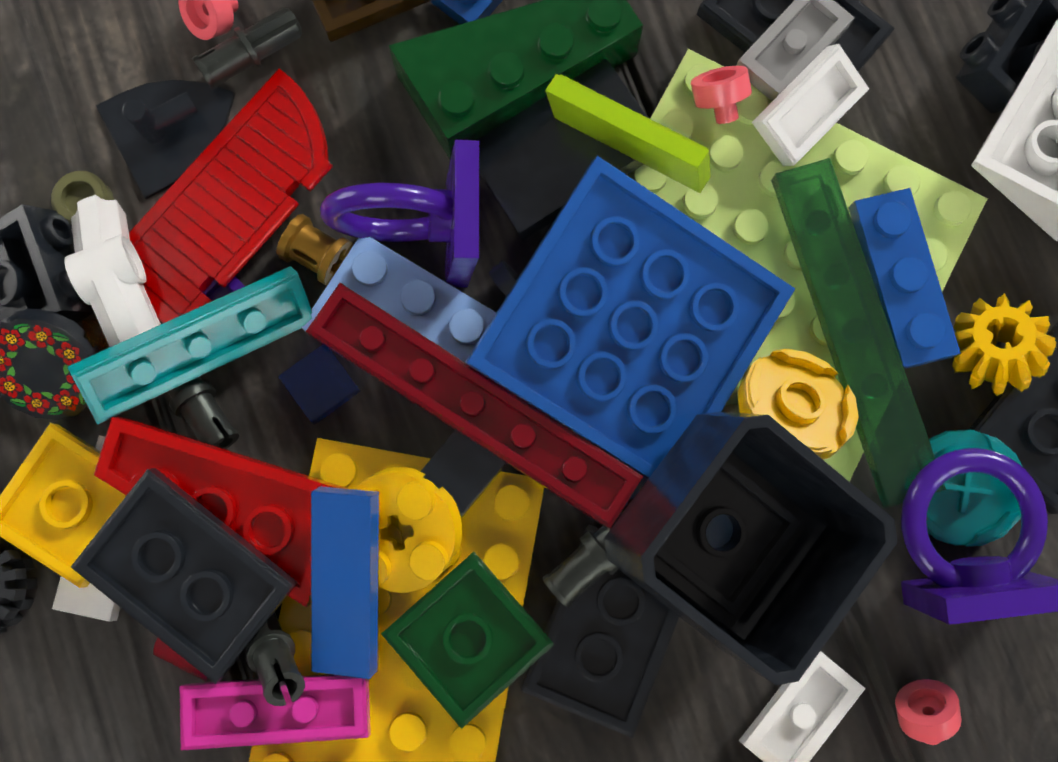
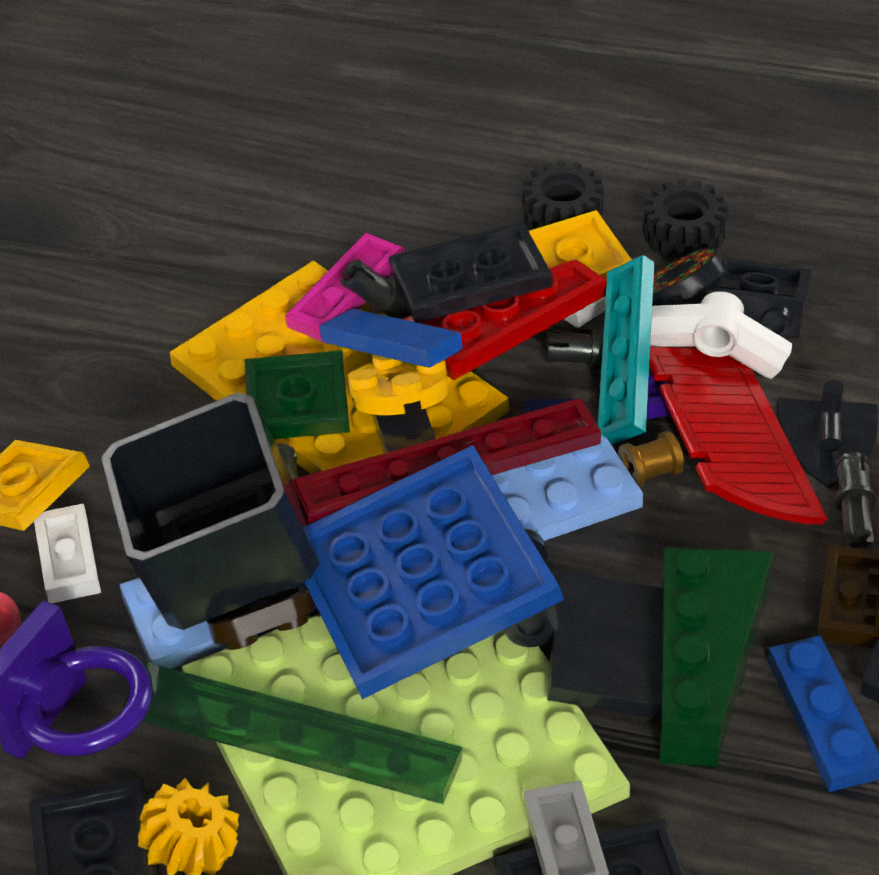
camera: 130 degrees right, 35 degrees down
olive tile [51,171,114,226] -> none
dark purple tile [320,139,479,287] -> none
lime tile [545,74,711,193] -> none
coral tile [691,66,752,124] -> none
yellow tile [737,349,859,459] -> none
white tile [752,44,869,166] -> none
blue plate [848,188,961,371] -> none
teal tile [902,429,1023,547] -> none

